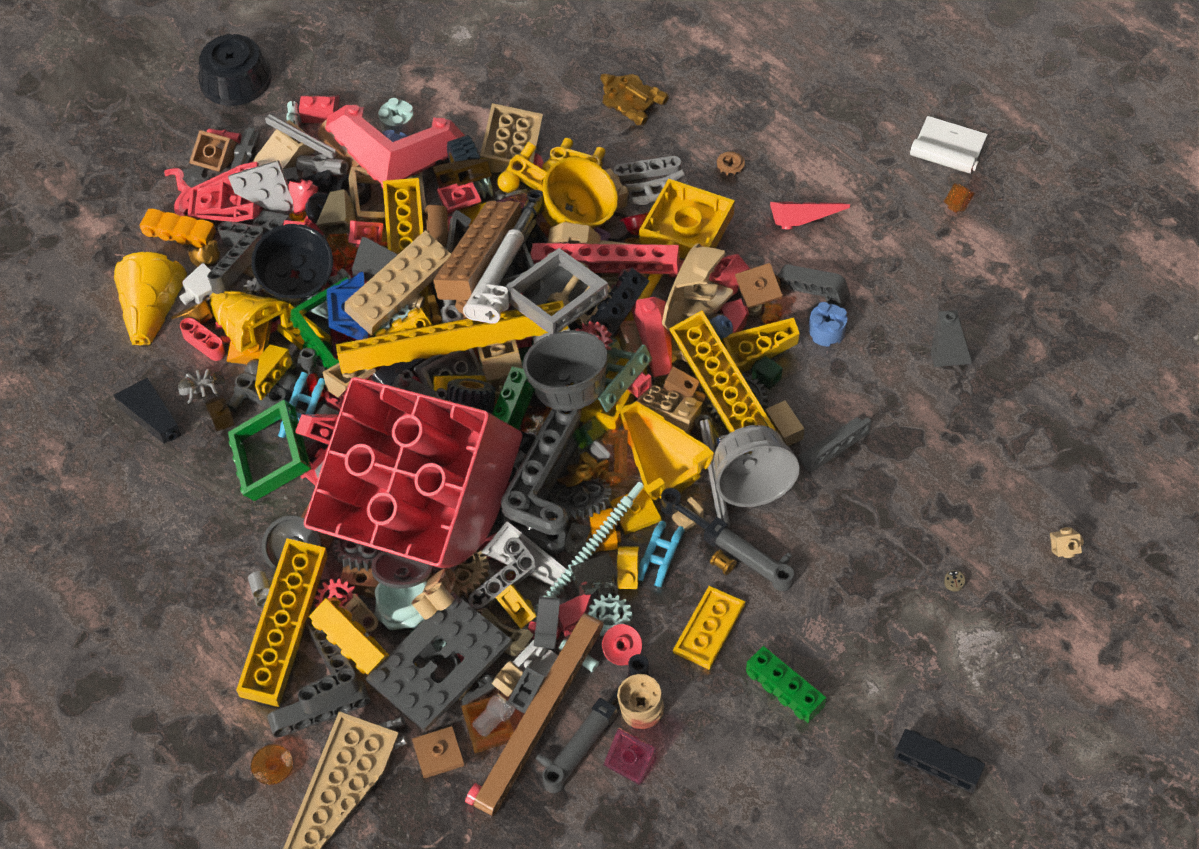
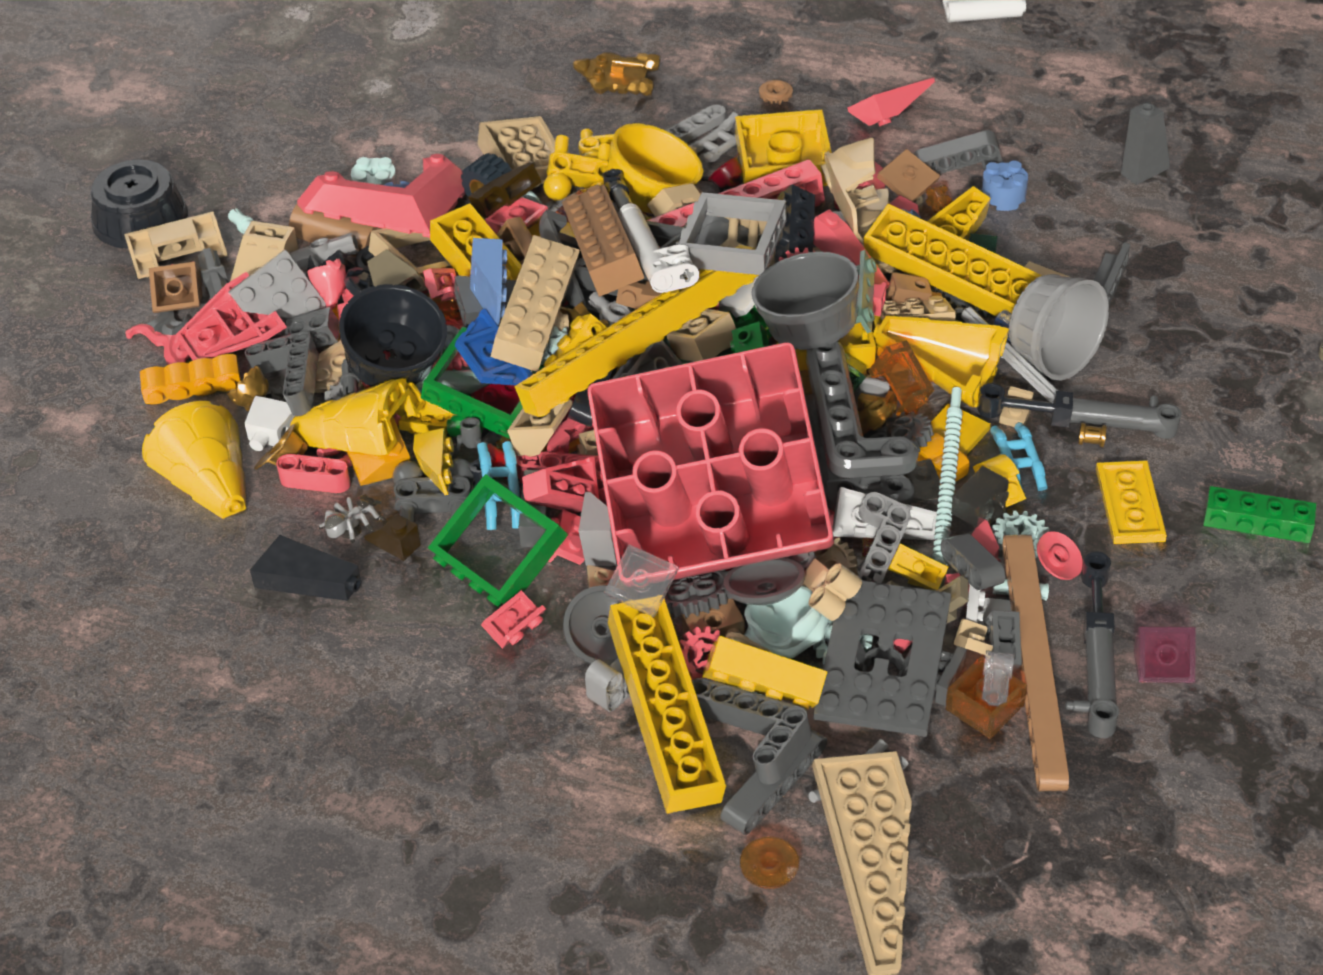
camera: 30 degrees left, 10 degrees down
light grey axle [265,114,337,159] -> none
coral slope [299,95,339,123] -> none
medium nougat plate [412,726,464,779] -> none
coral tile [465,783,482,806] -> none
tan wheel [617,674,664,729] -> none
clear orange brick [944,183,975,213] -> none
none -> tan bracket [124,212,227,279]
none -> medium blue slope [470,238,507,327]
none -> coral bracket [481,590,546,649]
none -> clear plate [604,544,679,617]

